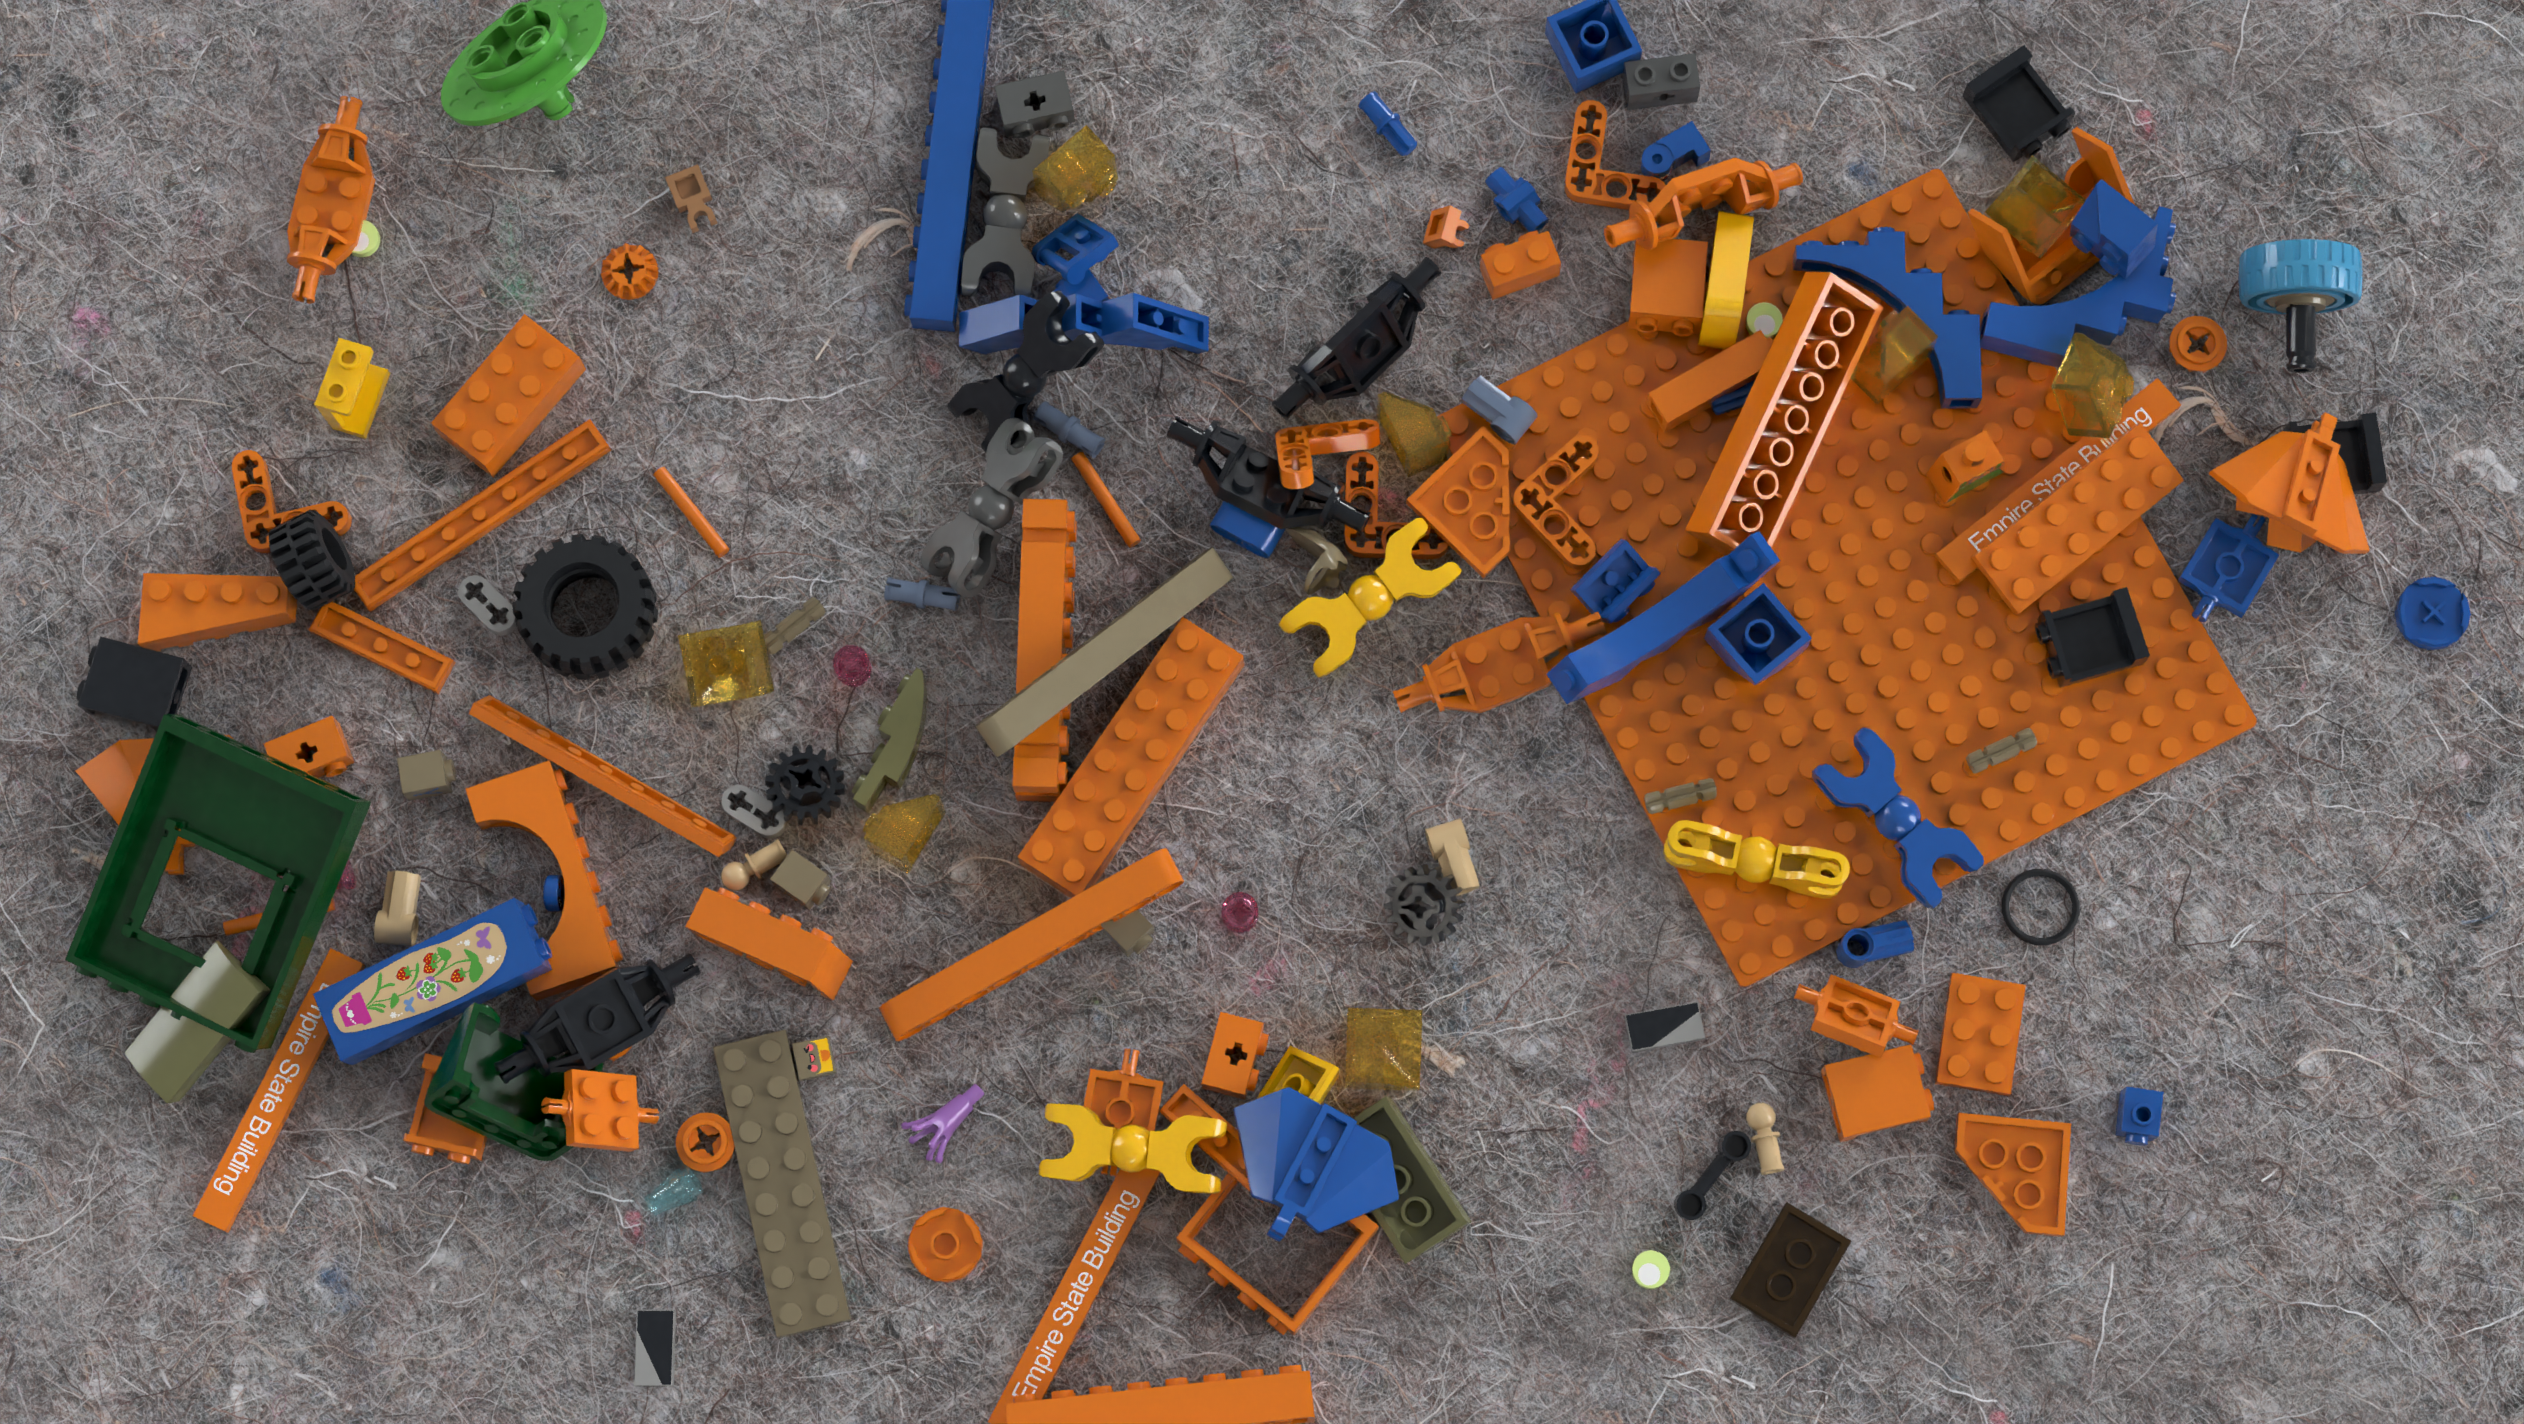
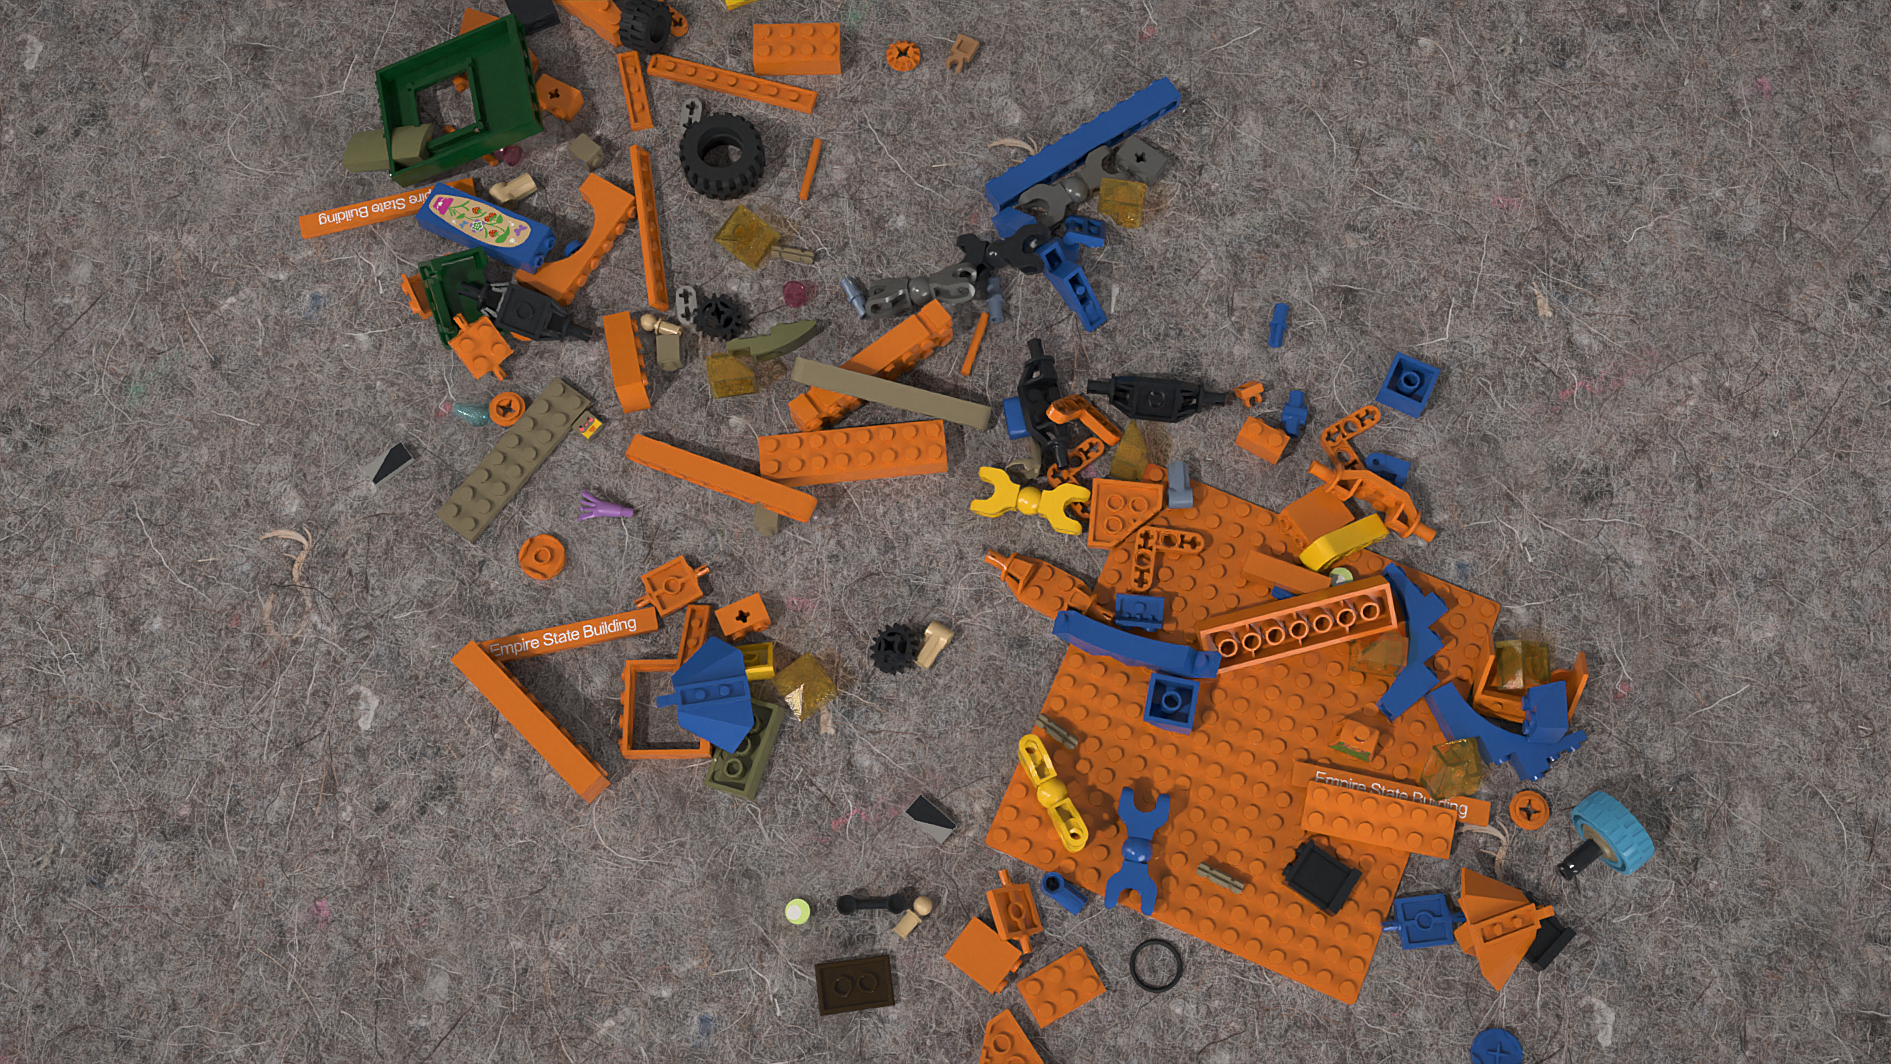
camera: 50 degrees right, 5 degrees down
yellow piece [1038,1103,1227,1194] -> none
clear pink wheel [1221,892,1259,933] -> none
dark grey brick [1622,53,1700,110] -> none
black panel [1962,45,2075,162] -> none

